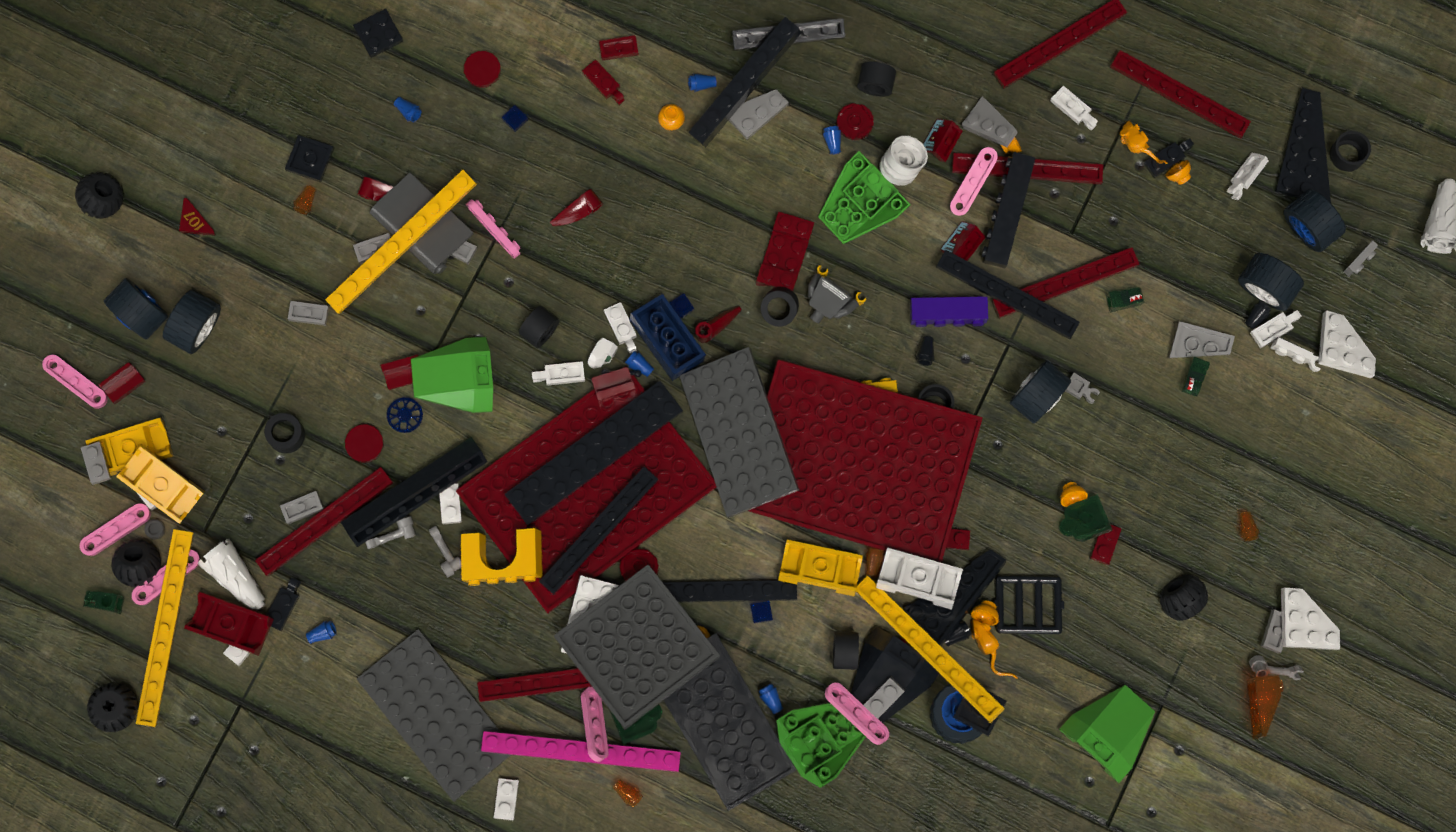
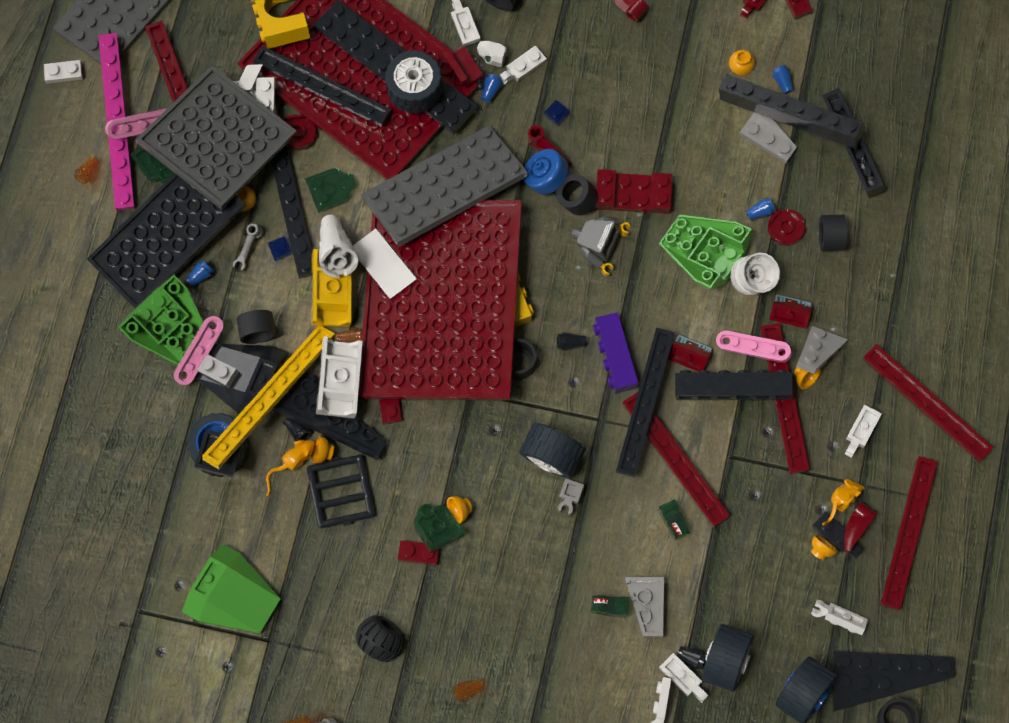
camera: 80 degrees right, 5 degrees down
dark blue brick [630,294,706,381] -> none
none -> light grey brick [233,224,263,271]
none -> white sticker [238,64,262,90]
none -> clear green plate [305,168,356,213]
none -> white cone [319,215,358,278]
none -> white sticker [353,229,416,299]
none -> black wheel [385,50,443,114]
none -> blue wheel [524,149,568,195]
none -> dark red piece [844,502,877,554]

